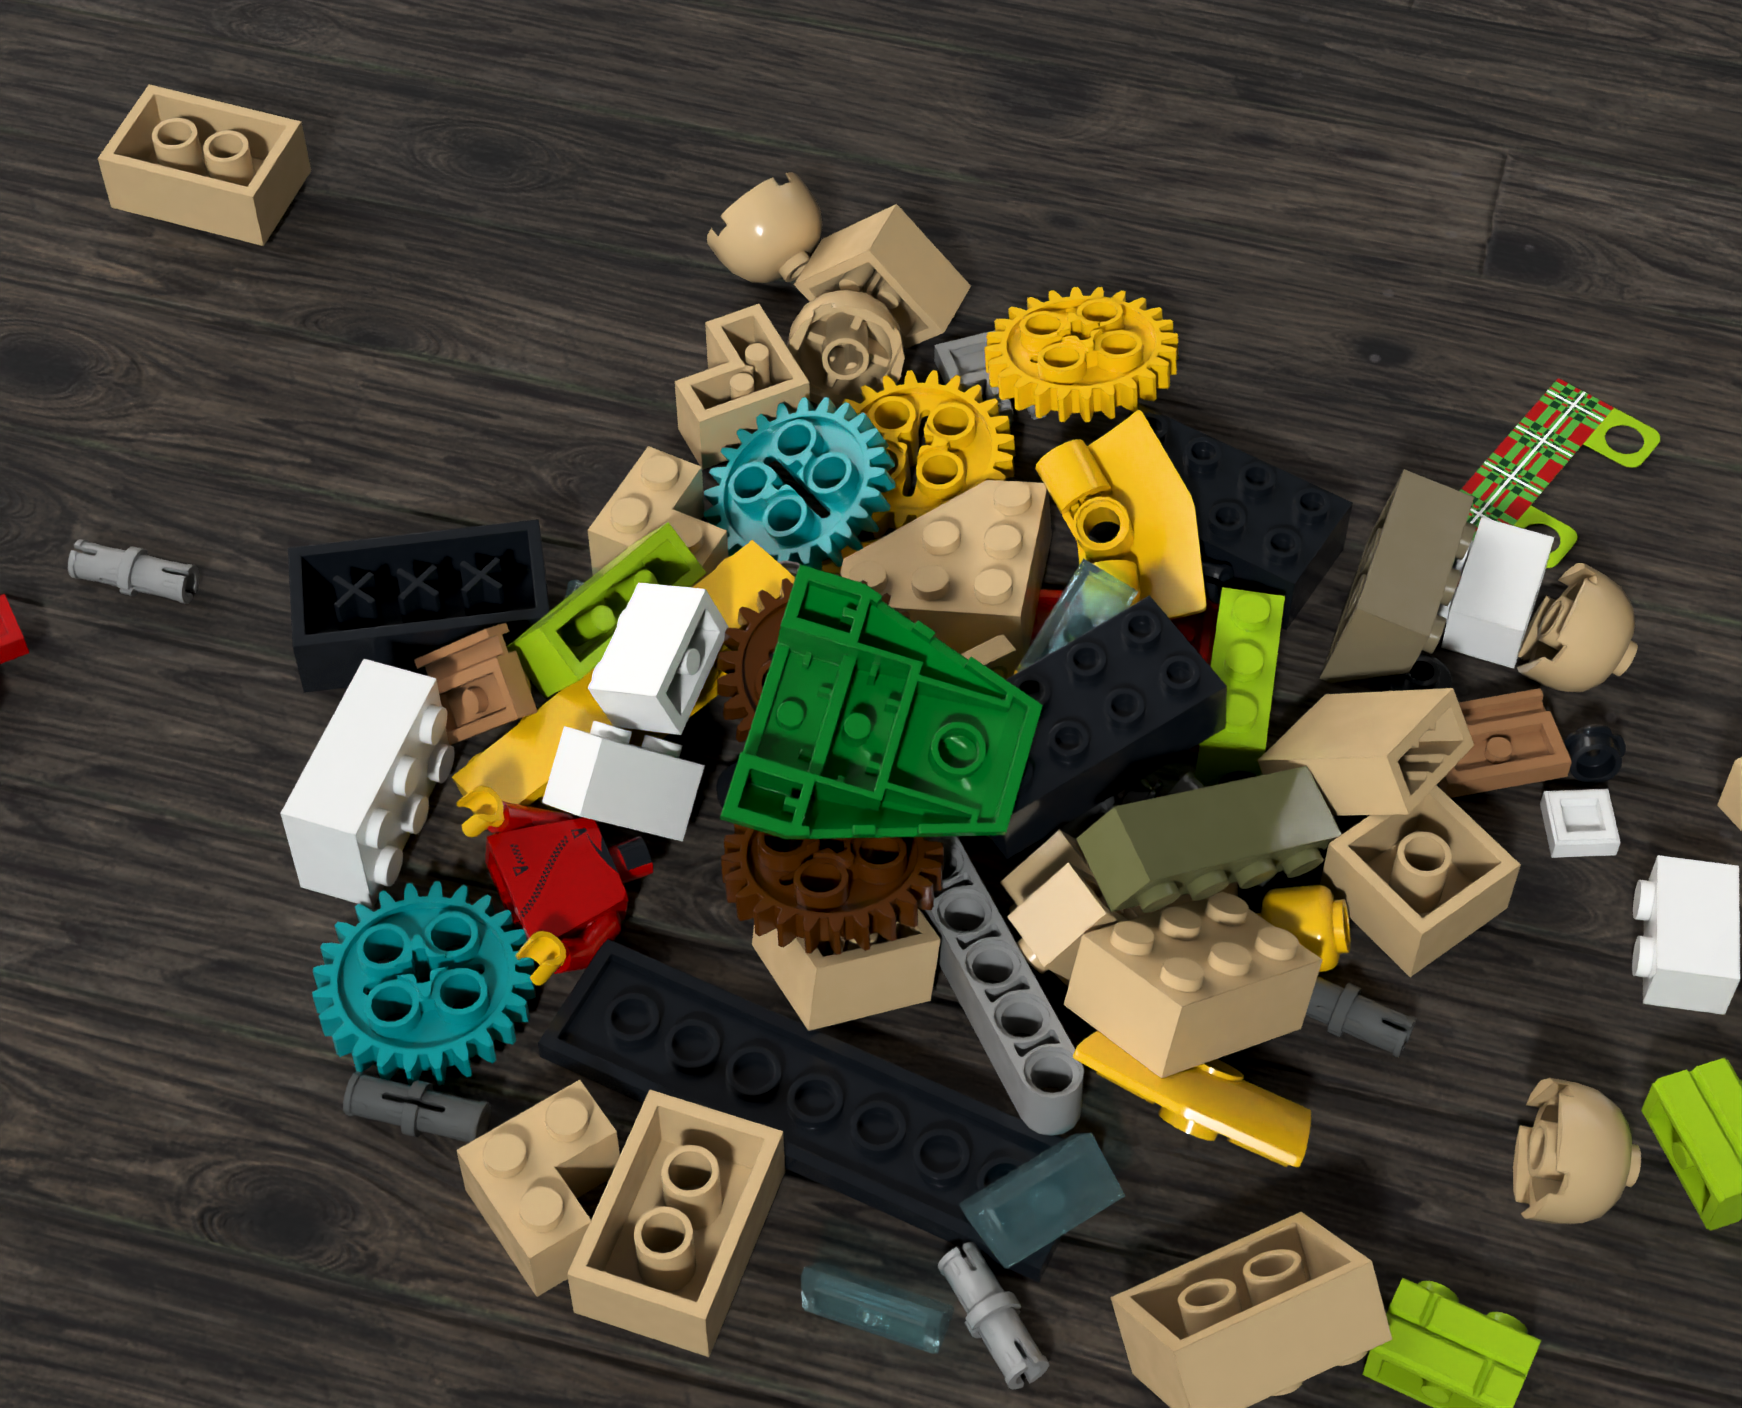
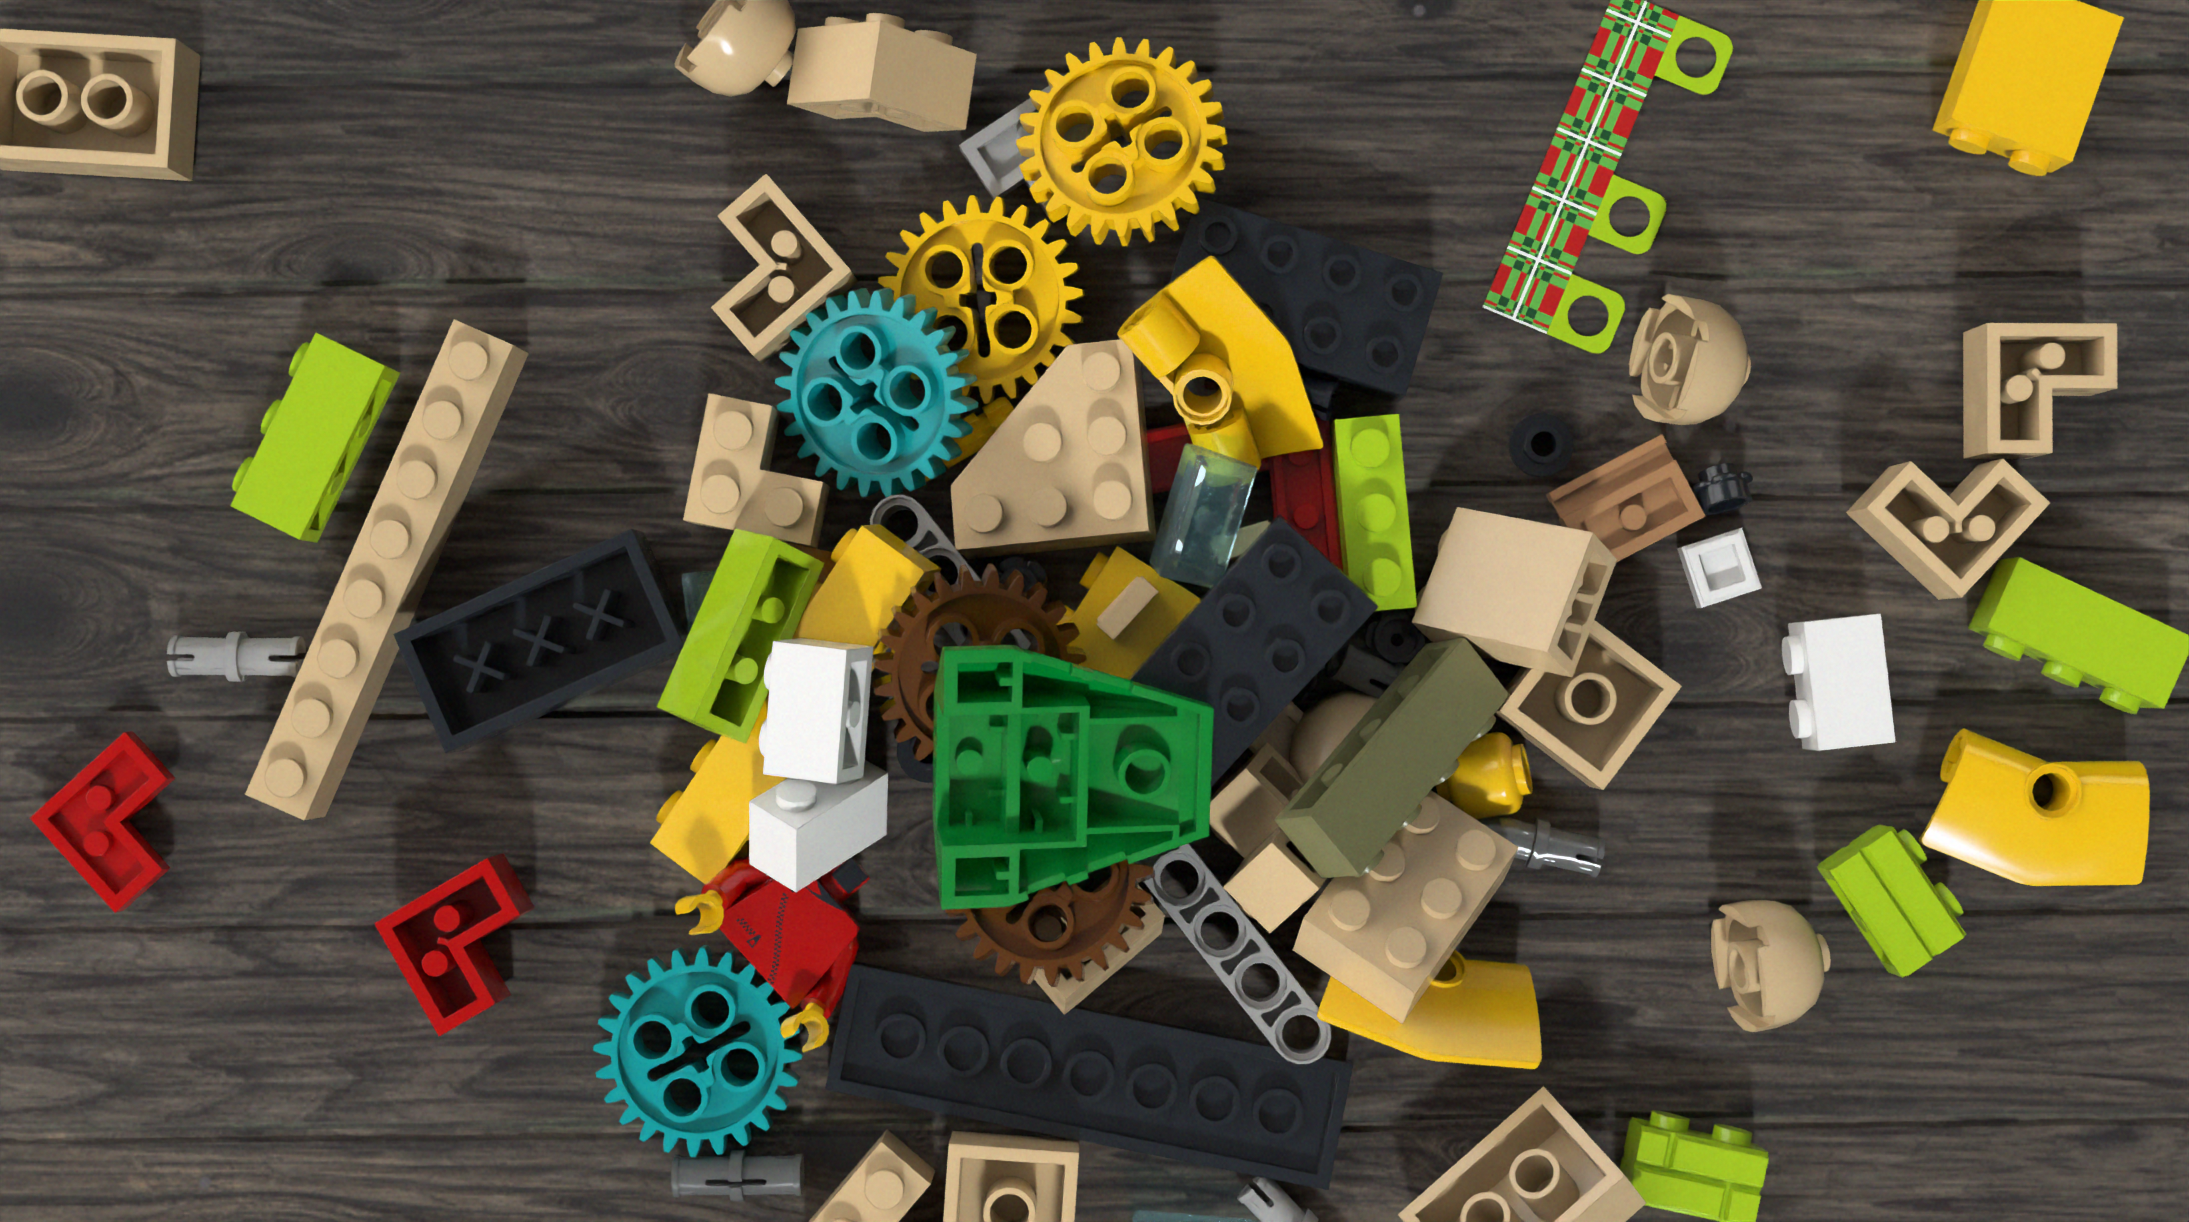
camera: 15 degrees left, 35 degrees up
white brick [280,659,454,908] -> none
medium nougat plate [414,623,538,745] -> none
tan cylinder [787,290,905,409] -> none
clear light blue slope [959,1133,1125,1268] -> none
dark tan slope [1319,469,1476,683] -> none
white brick [1437,517,1554,668] -> none
none -> lime brick [230,333,400,543]
none -> tan brick [245,319,528,820]
none -> red brick [374,853,535,1036]

